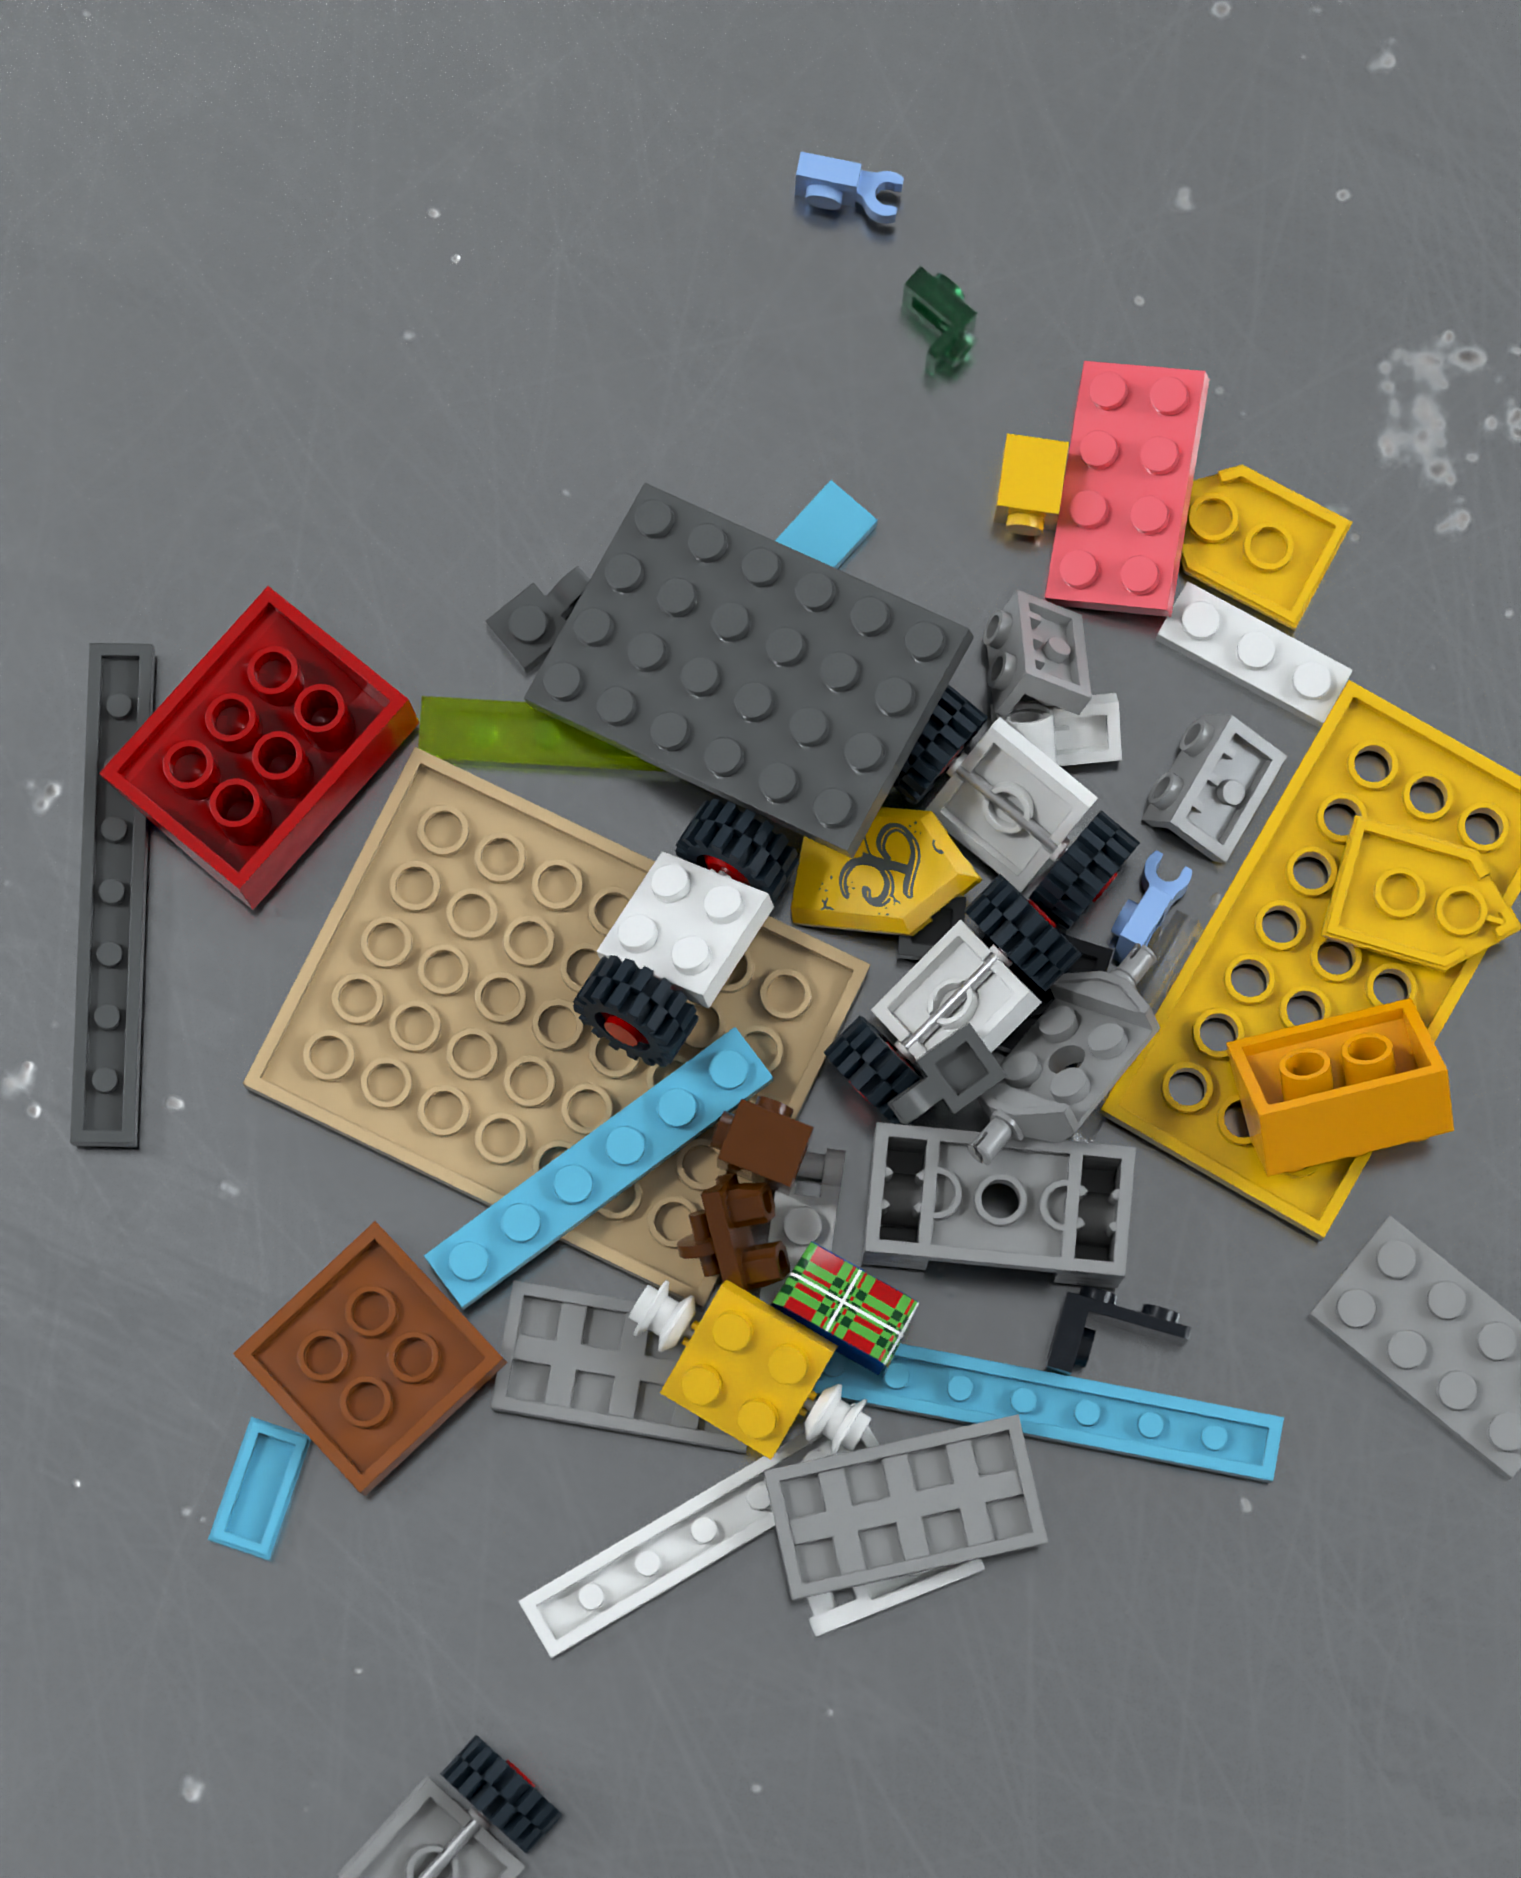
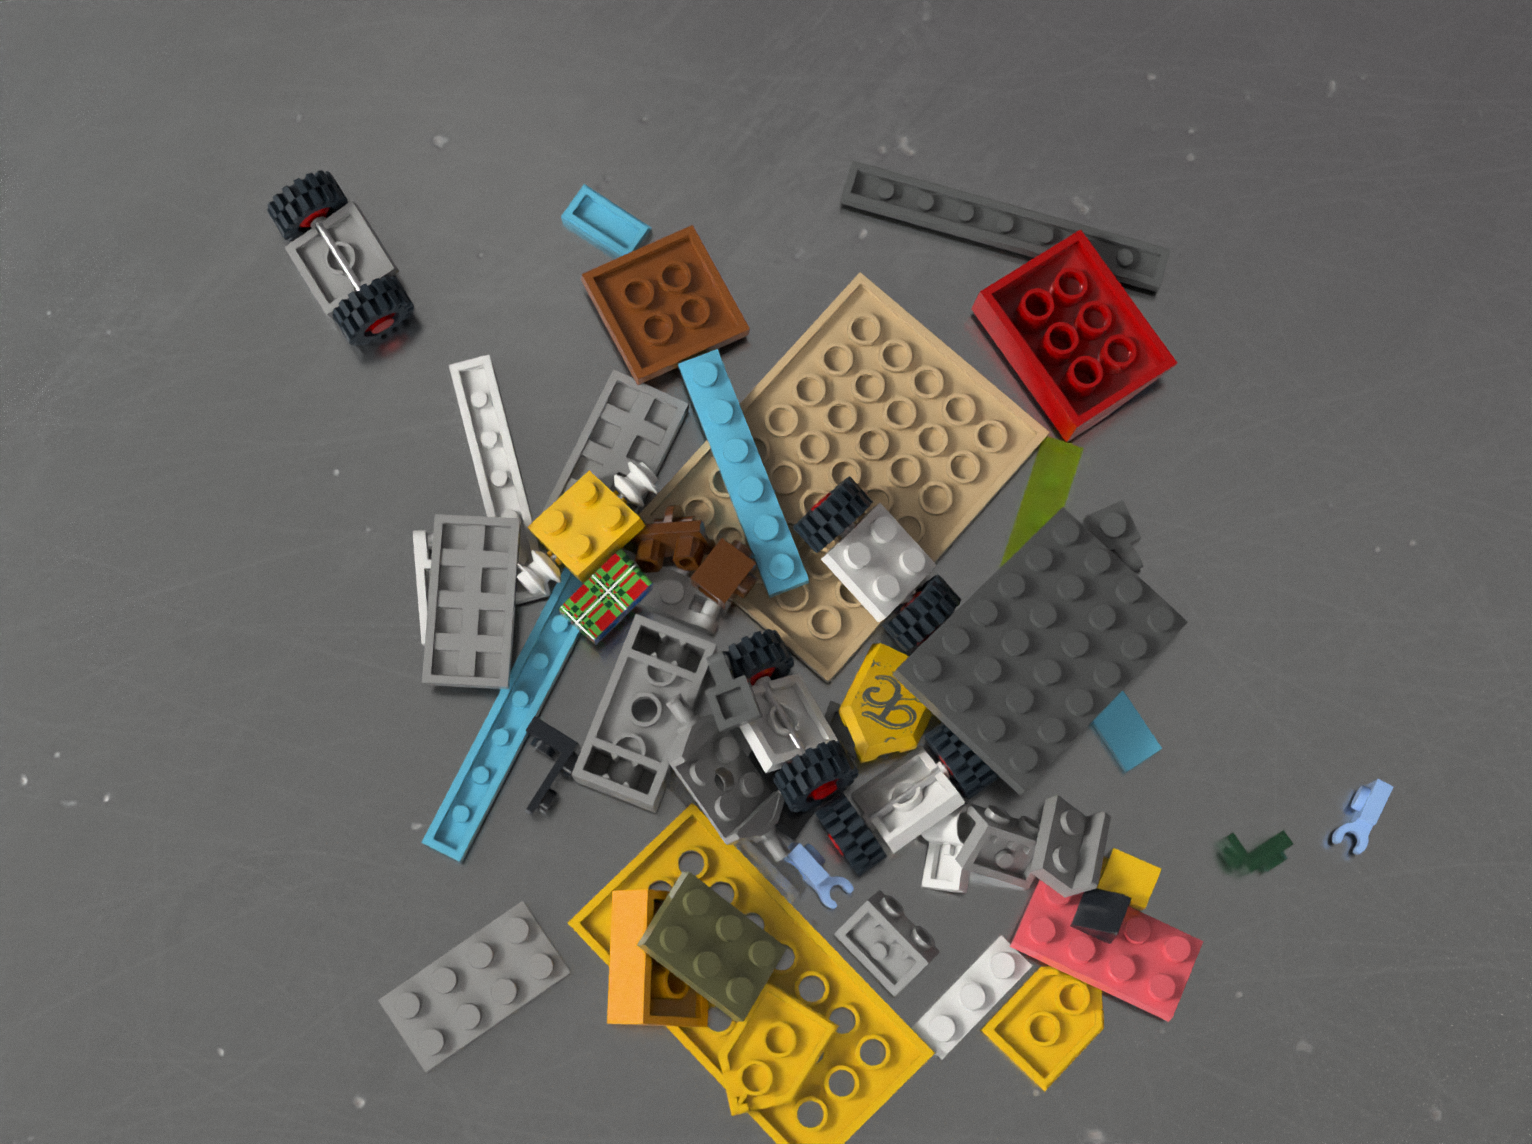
camera: 110 degrees right, 0 degrees up
none -> olive plate [637,871,787,1022]
none -> light grey bracket [1030,795,1111,898]
none -> black slope [1070,888,1131,944]

